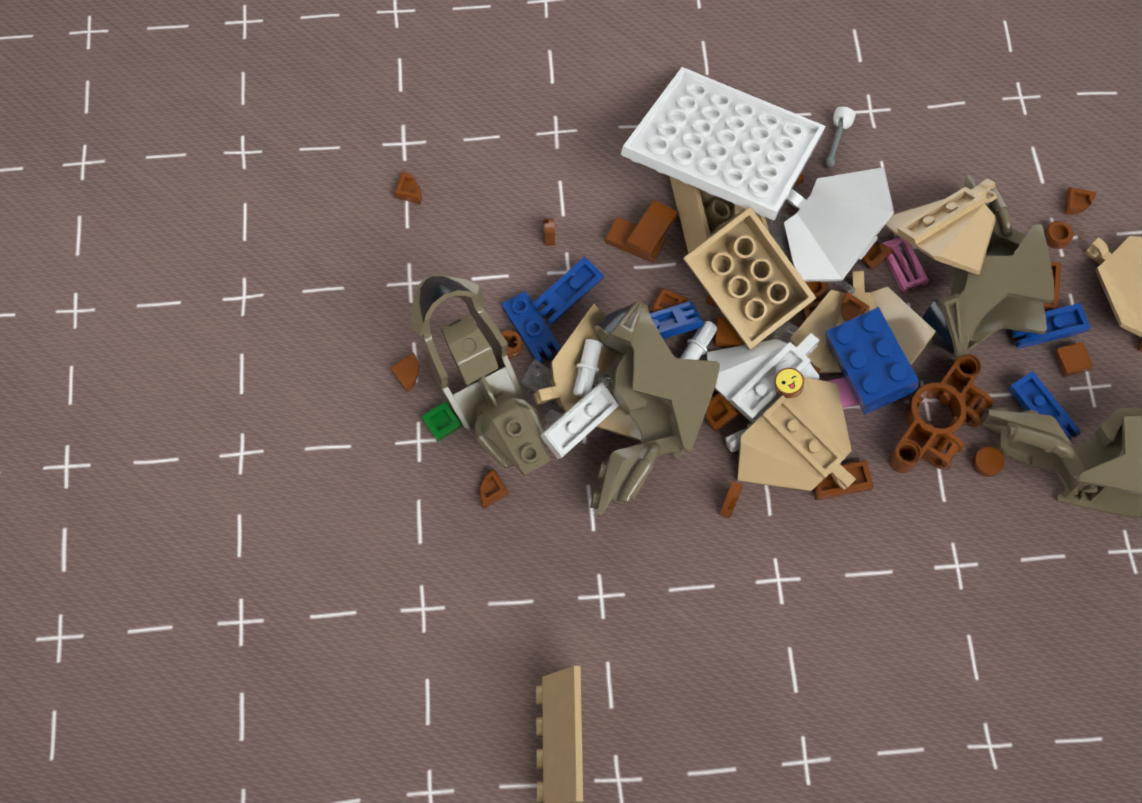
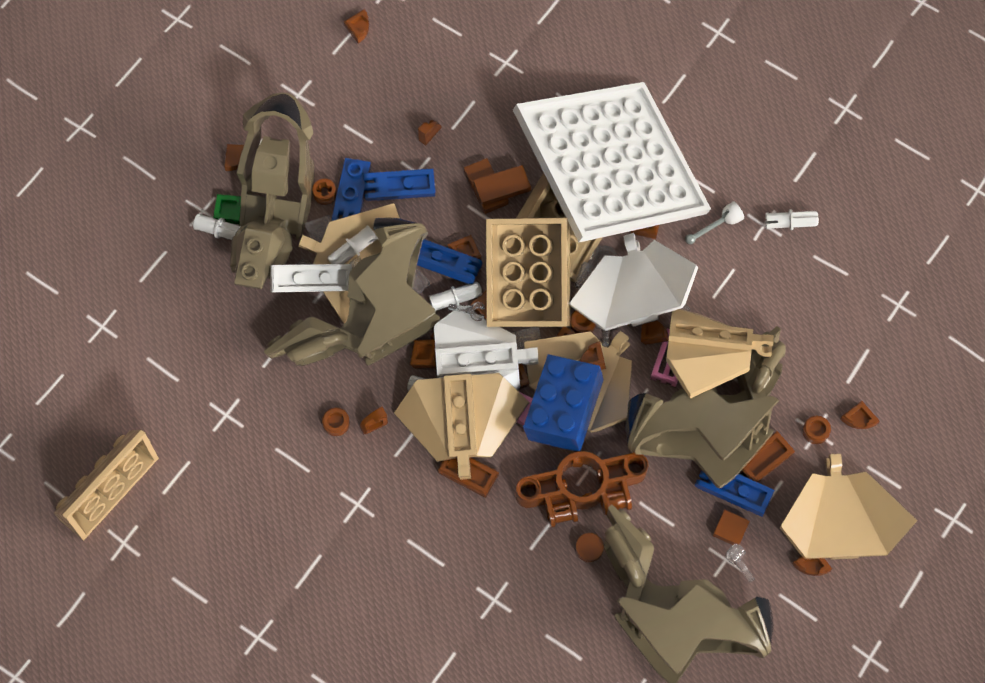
camera: 40 degrees right, 0 degrees up
dark orange tile [480,468,509,509] -> none
light yellow tile [775,368,804,398] -> none
blue hinge [1008,371,1081,441] -> none
none -> white axle [193,213,241,240]
none -> dark orange tile [322,407,350,436]
none -> clear hand [448,302,485,321]
none -> clear hand [726,544,755,583]
none -> white axle [765,209,819,230]

